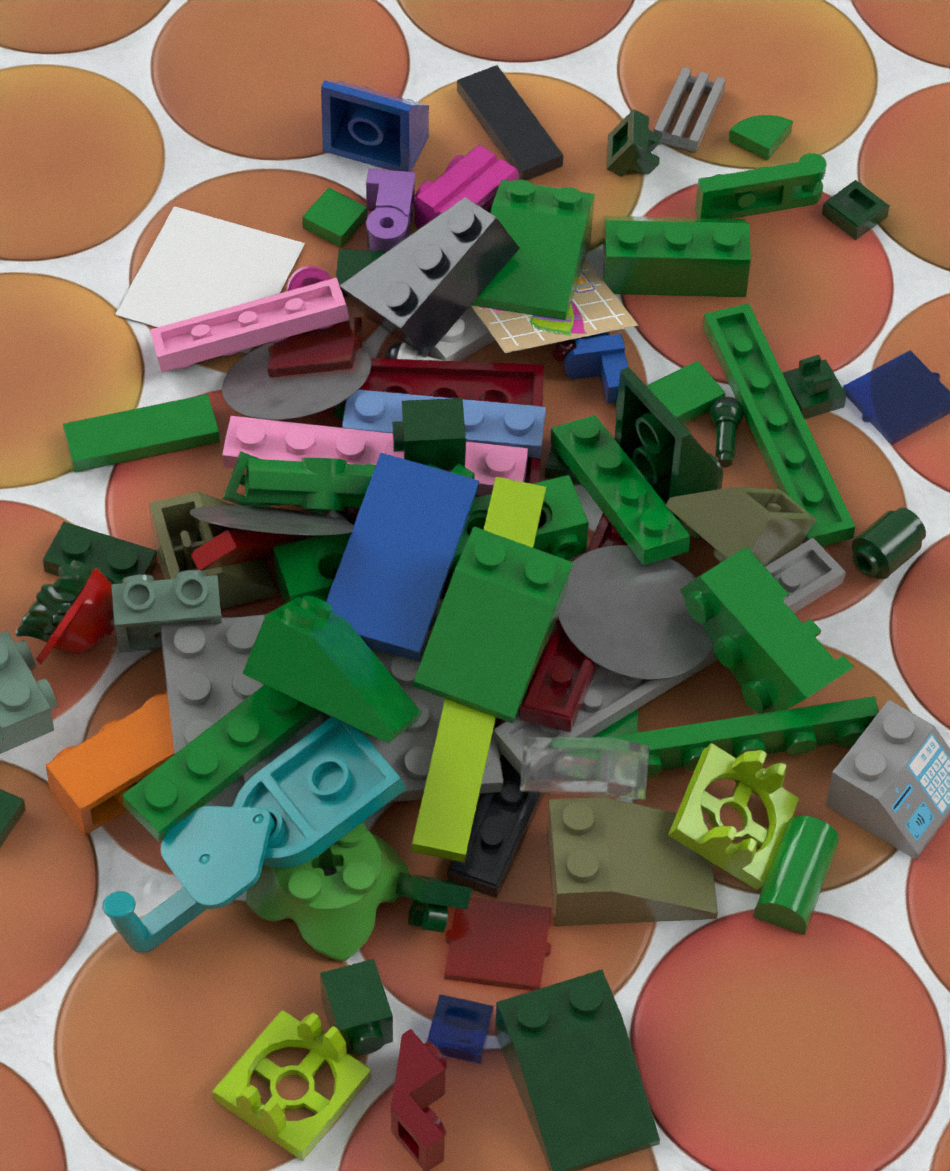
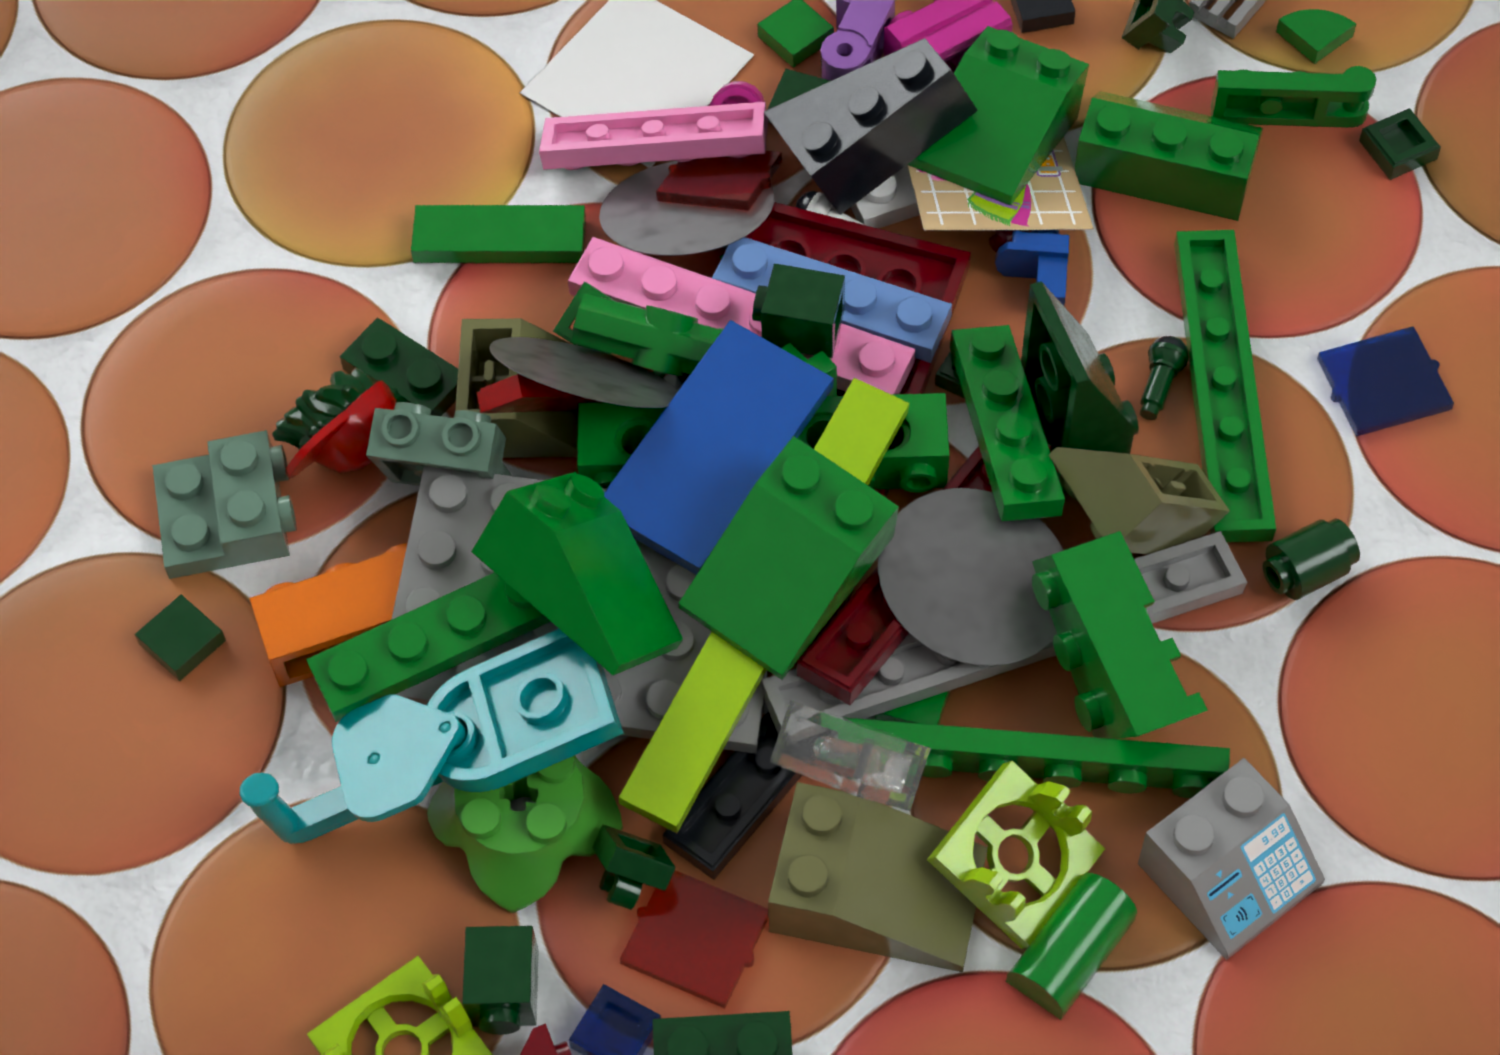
camera: 20 degrees right, 5 degrees up
green tile [616,361,725,423] -> none
dark green tile [783,355,847,419] -> none

